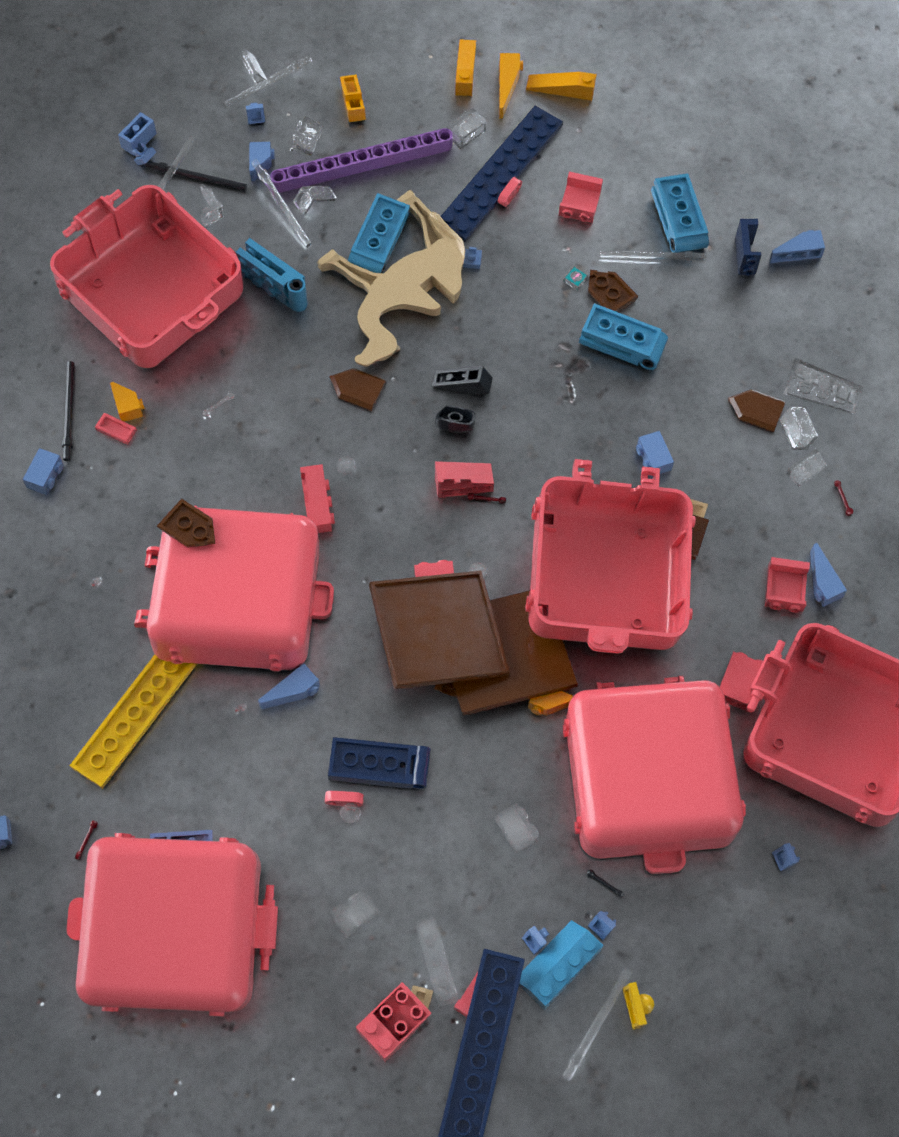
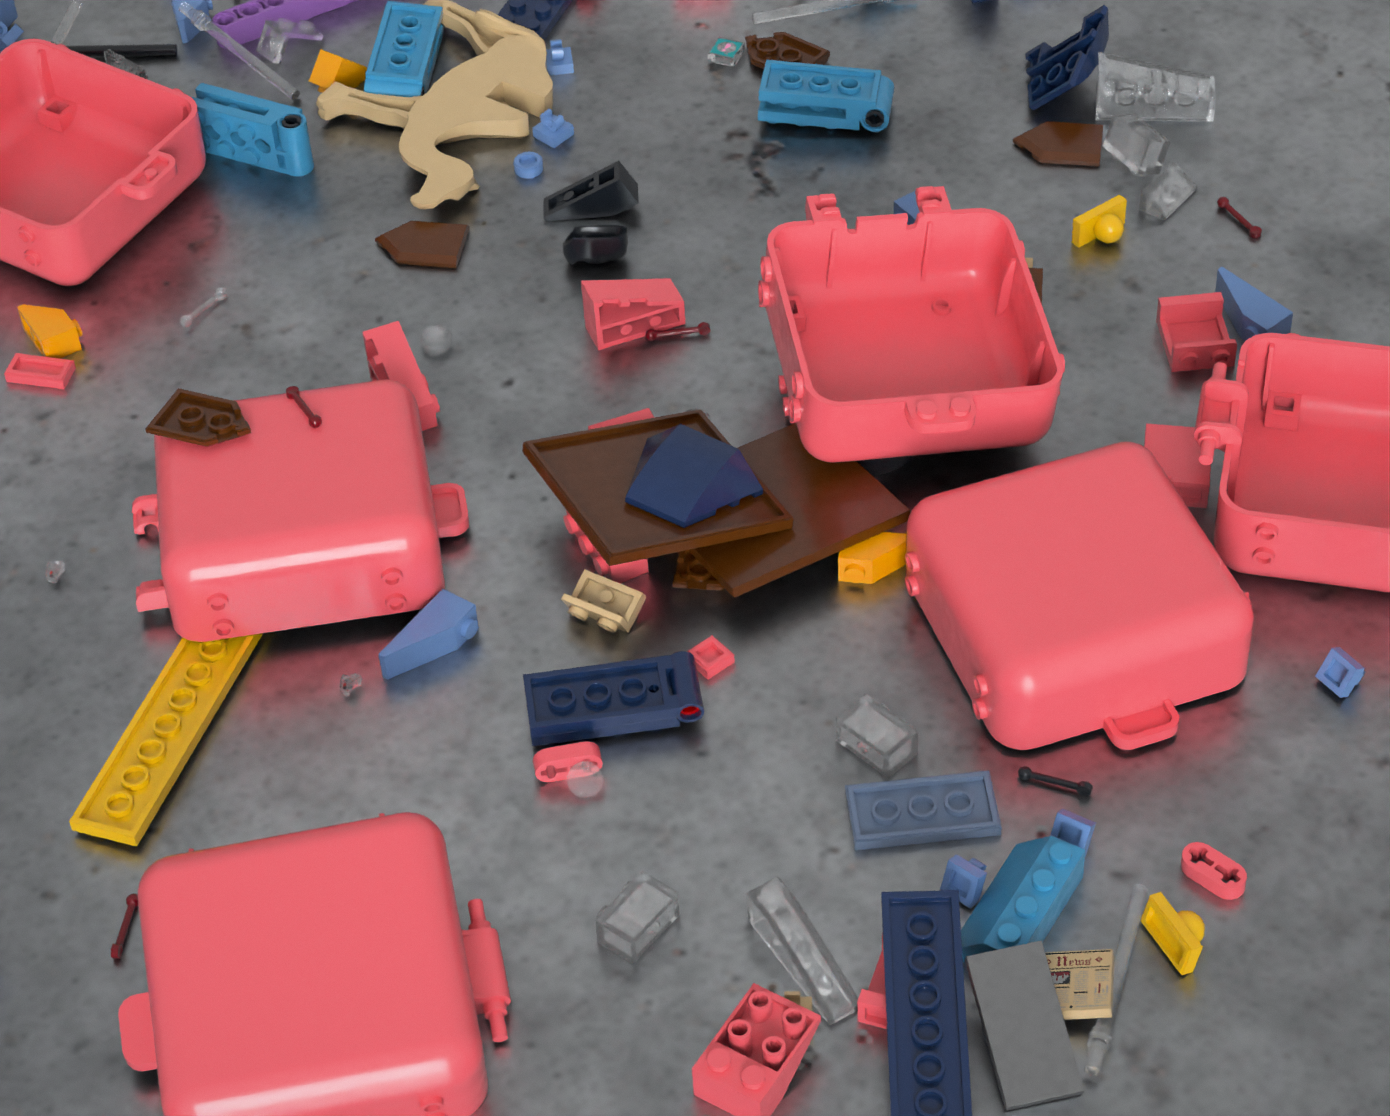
camera: 10 degrees left, 20 degrees down
none -> dark red hinge [286,386,322,428]
none -> light orange slope [309,49,367,93]
none -> medium blue tile [513,152,543,179]
none -> medium blue tile [532,109,574,148]
none -> tan bracket [561,569,646,633]
none -> dark blue wedge [625,424,763,528]
none -> coral tile [687,635,735,680]
none -> sand blue tile [845,770,1002,851]
none -> flat silver tile [965,940,1084,1111]
none -> dark blue wedge [1025,5,1109,110]
none -> tan tile [1045,949,1114,1020]
none -> yellow tile [1072,195,1127,248]
none -> coral beam [1181,842,1247,900]

